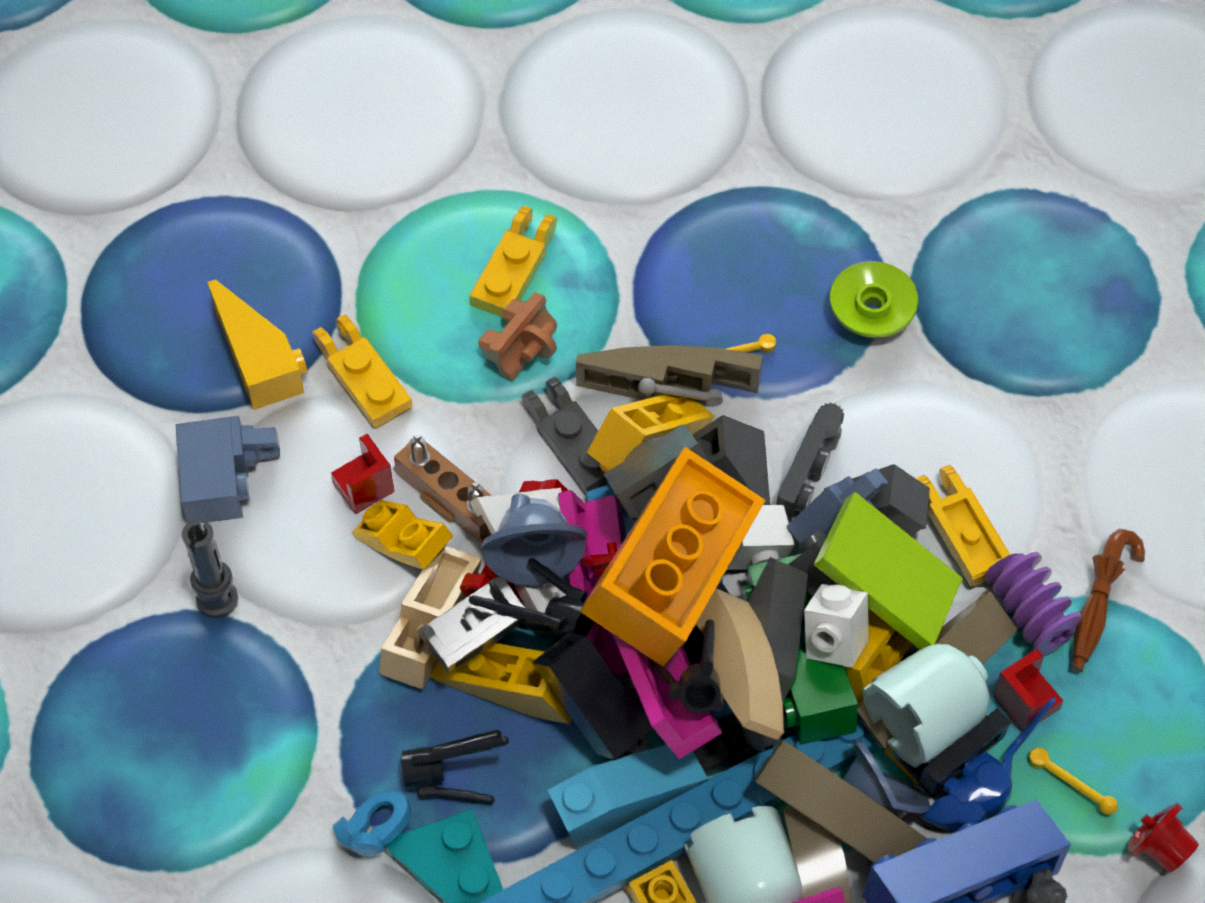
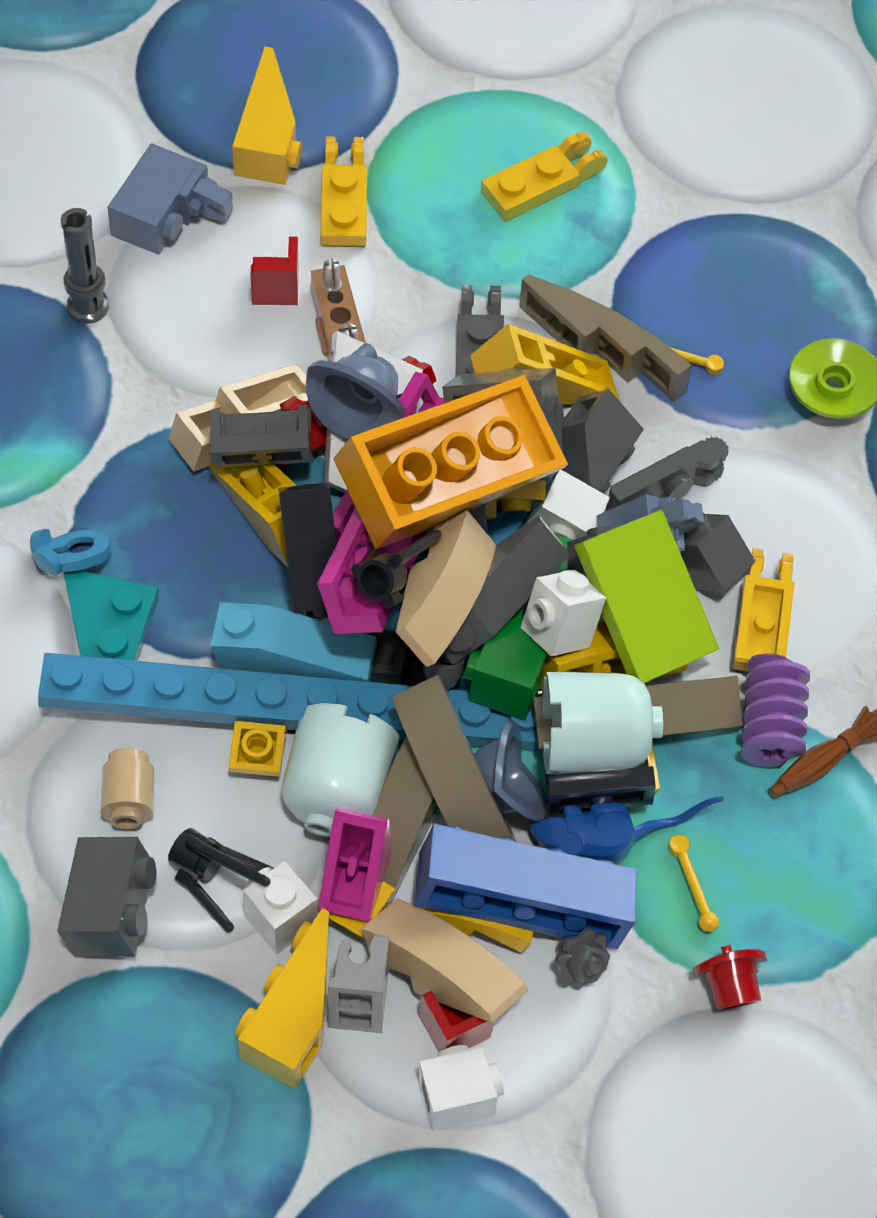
camera: 30 degrees right, 0 degrees up
yellow slope [352,500,453,570] -> none
black plant [402,730,509,805] -> none
black plant [469,558,594,636] -> none
nougat hips [478,292,558,381] -> none
light grey hinge [638,378,723,406] -> none
red panel [993,649,1063,732] -> none

